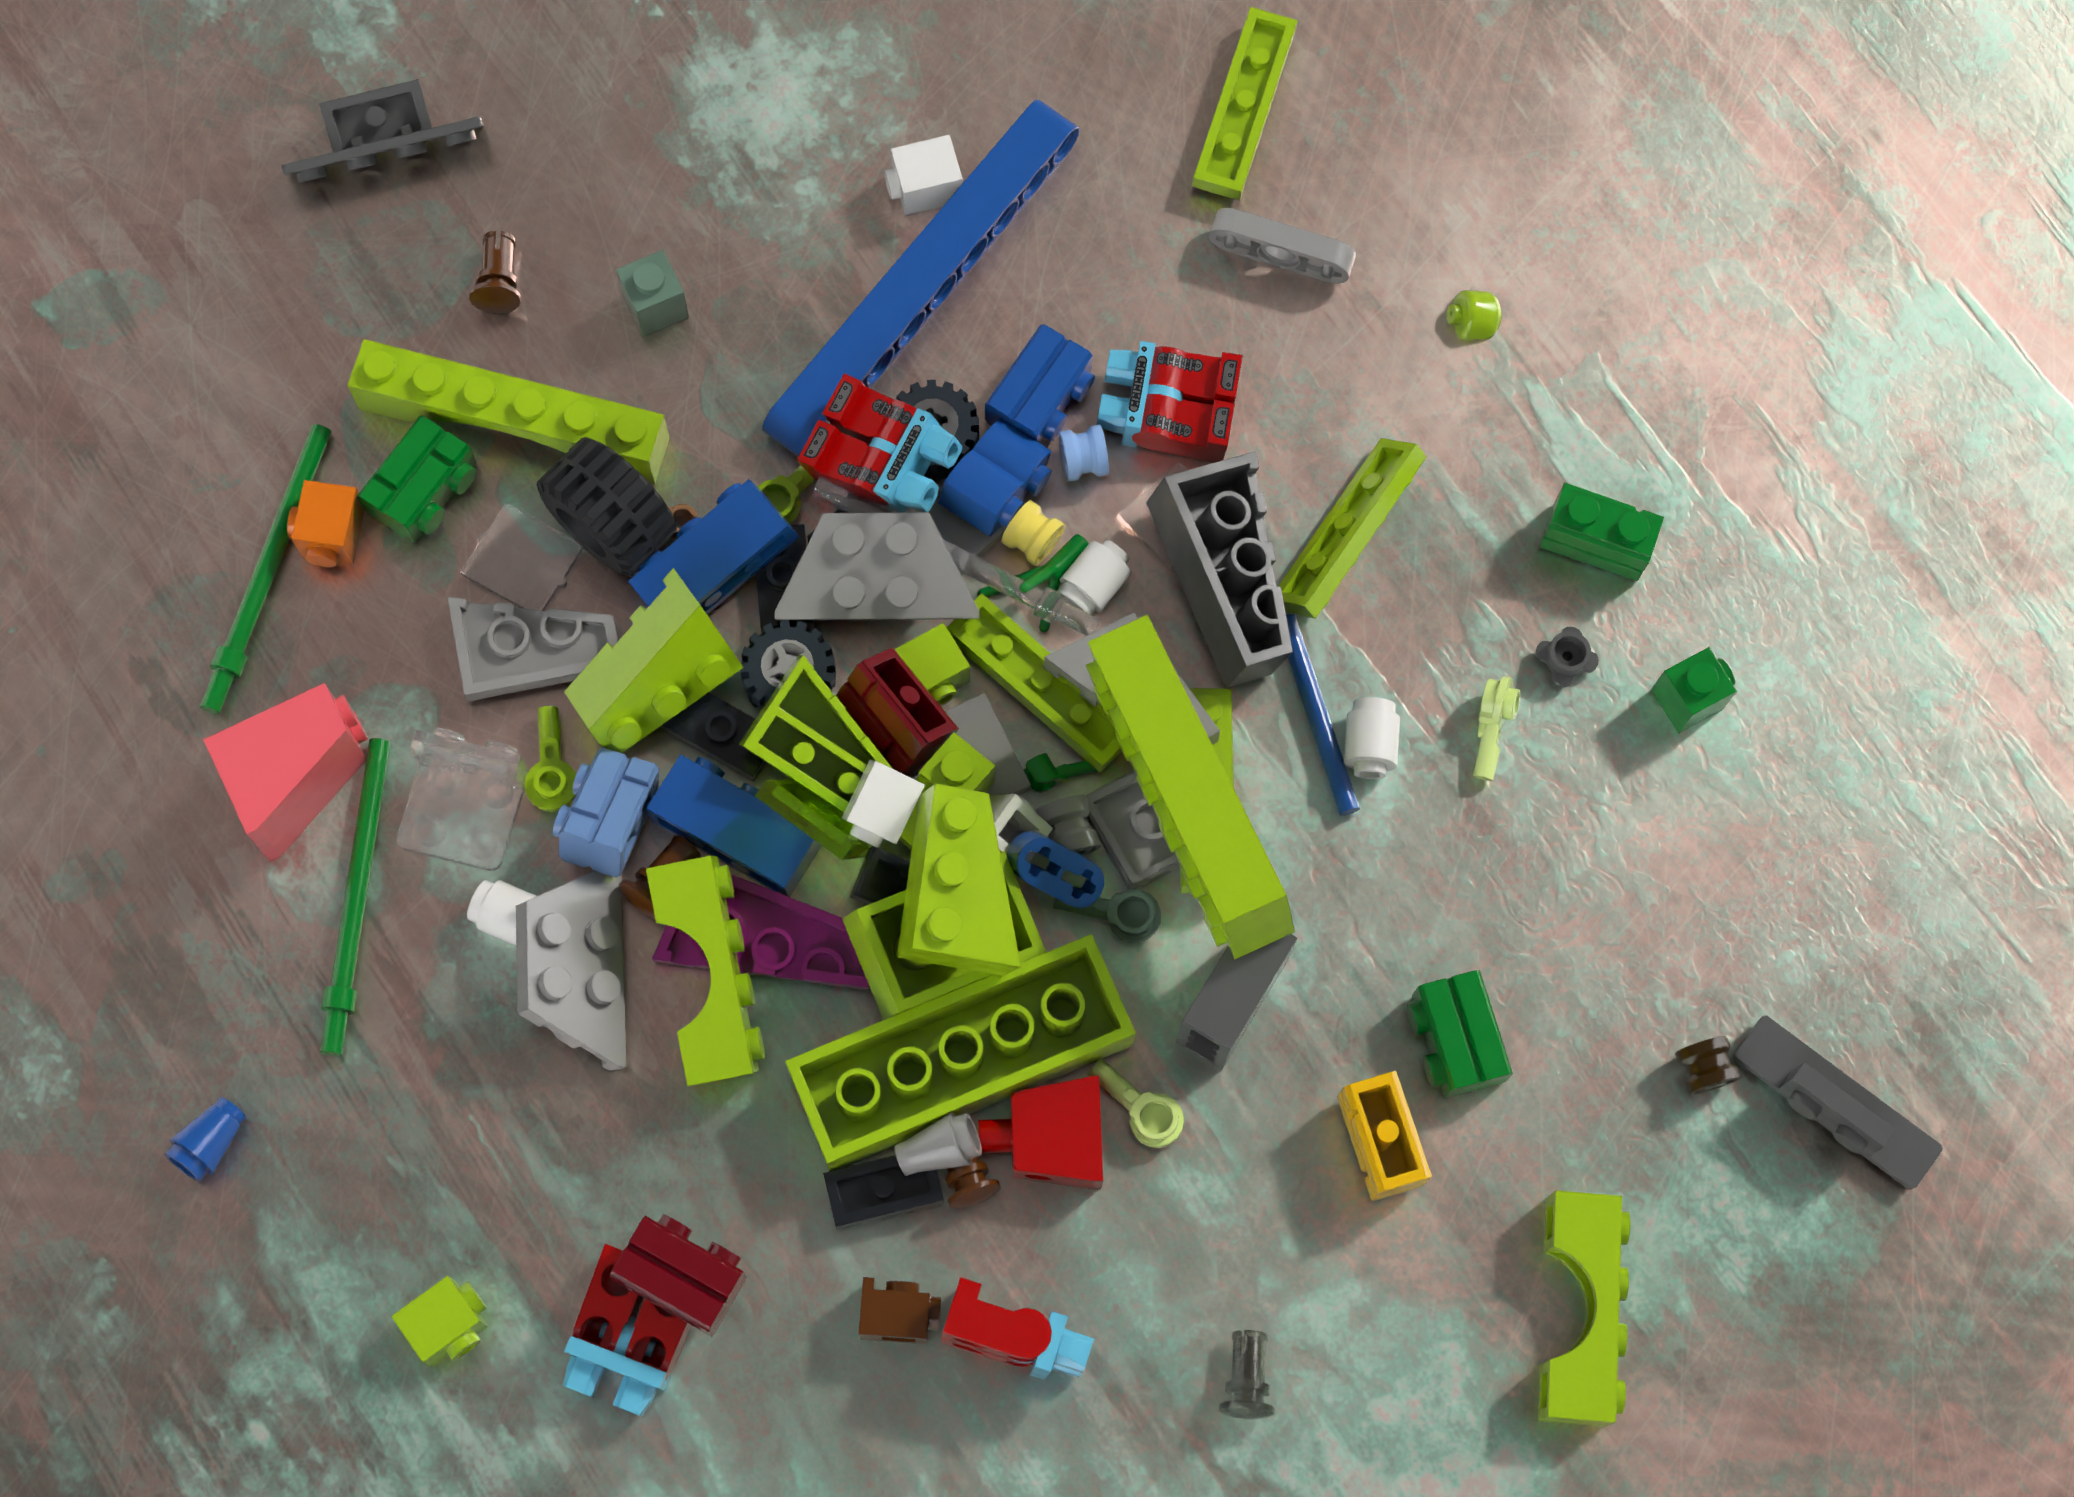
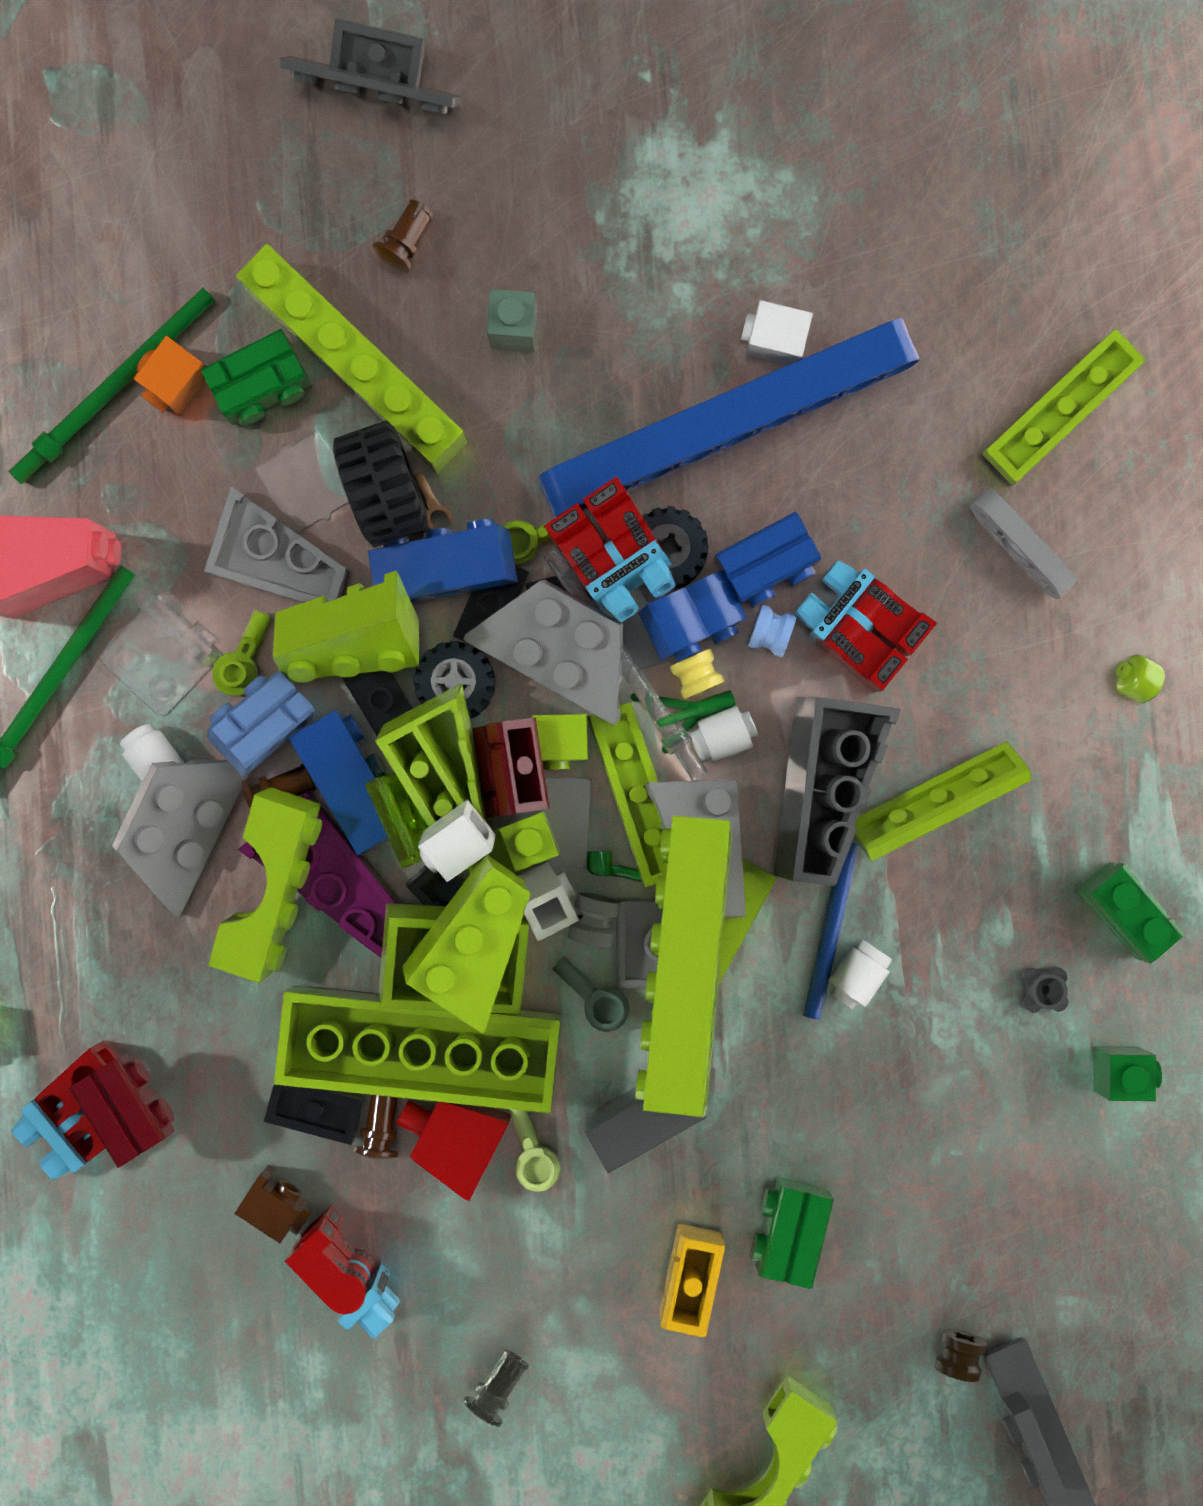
camera: 30 degrees right, 15 degrees up
light grey cone [895,1113,982,1176] -> none
blue beam [1007,831,1104,908] -> none
yellowish green plate [1473,676,1520,781] -> none

